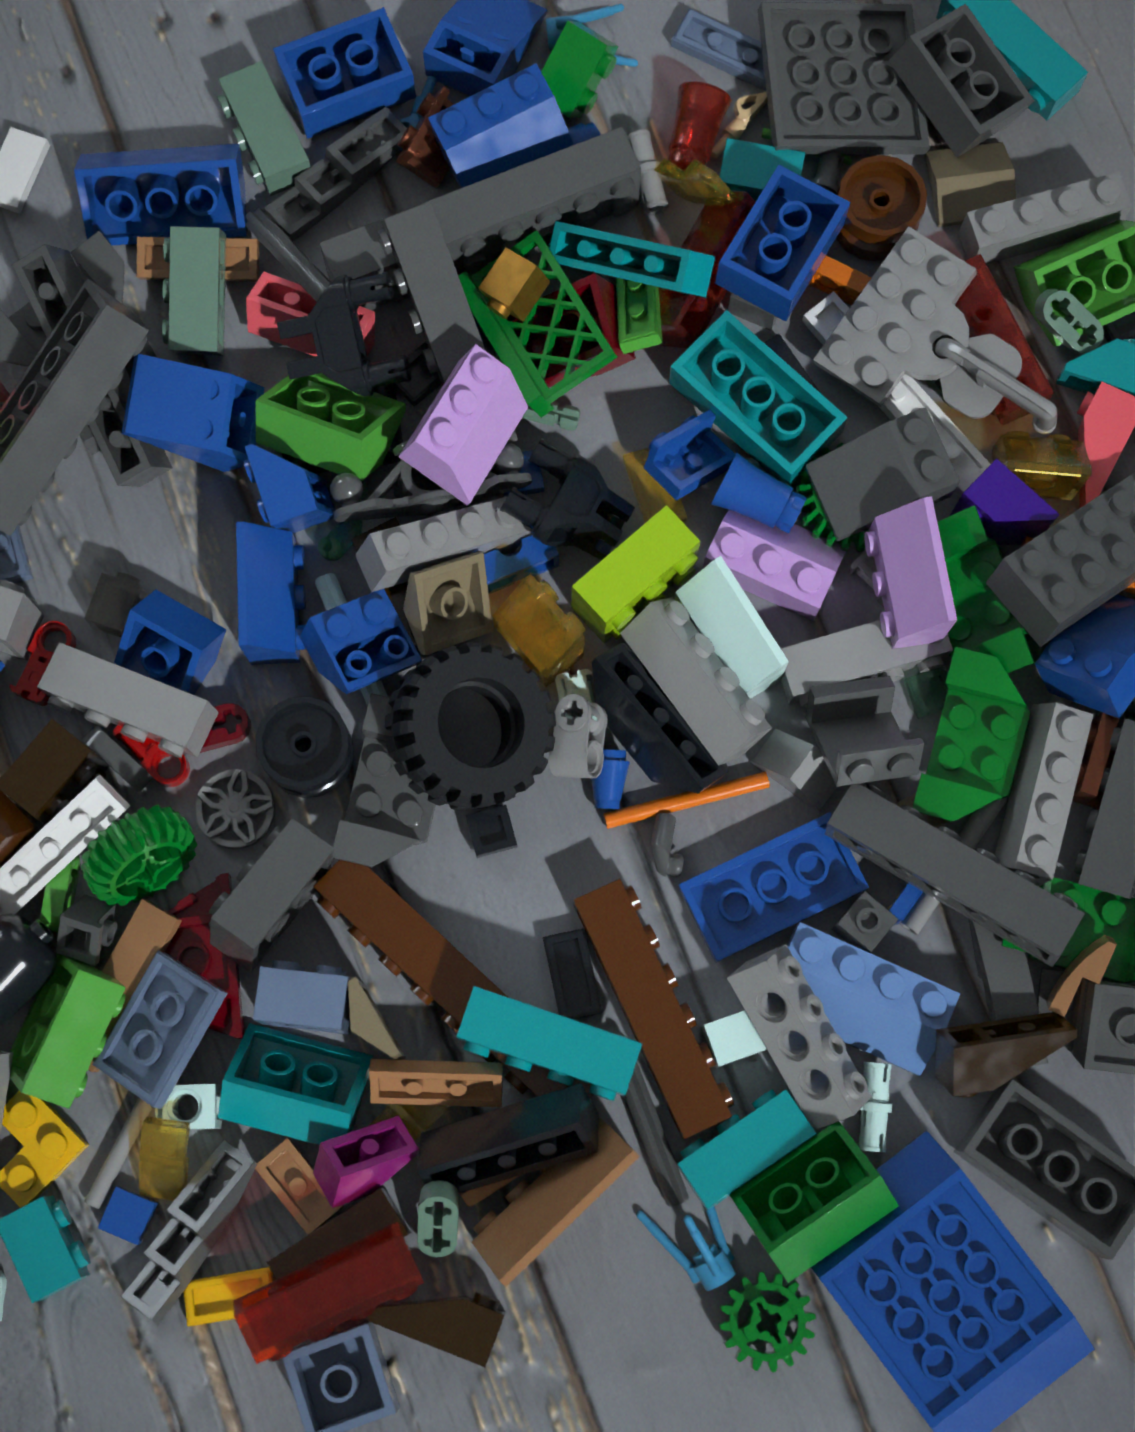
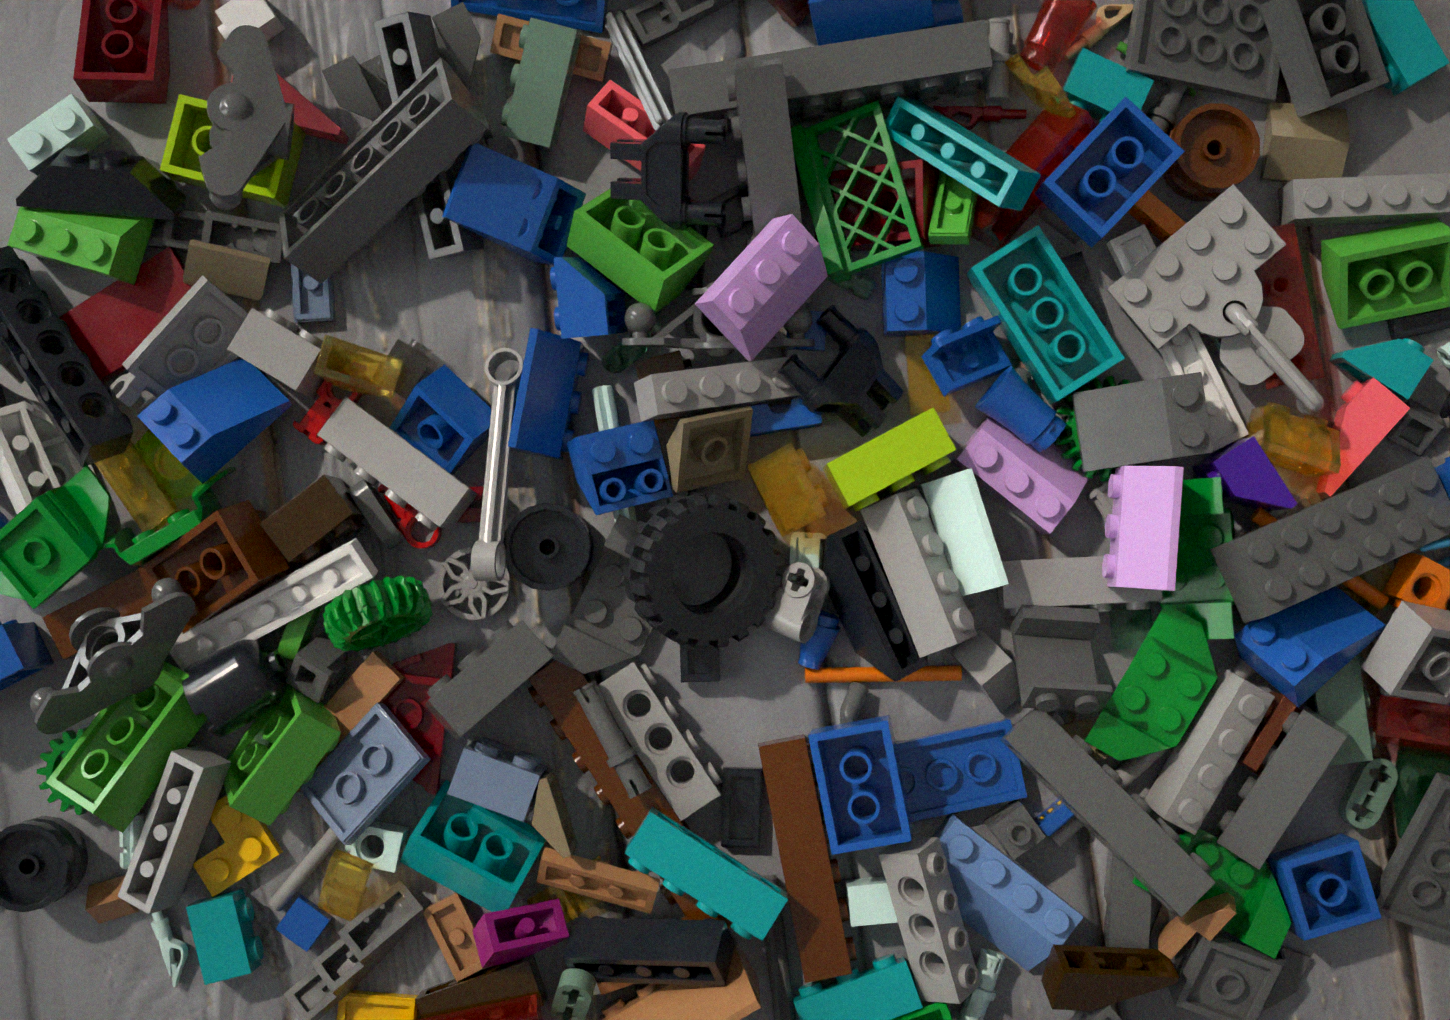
camera: 15 degrees right, 10 degrees up
pearl gold brick [478,247,550,322] -> none
sand green beam [1034,288,1104,354] -> none
none -> clear yellow slope [314,335,403,399]
none -> light grey piece [471,348,524,582]
none -> dark grey pin [573,680,652,799]
none -> light grey brick [597,660,723,821]
none -> blue brick [808,715,913,855]
none -> blue slope [881,251,961,337]
none -> dark red hand [933,105,1027,130]

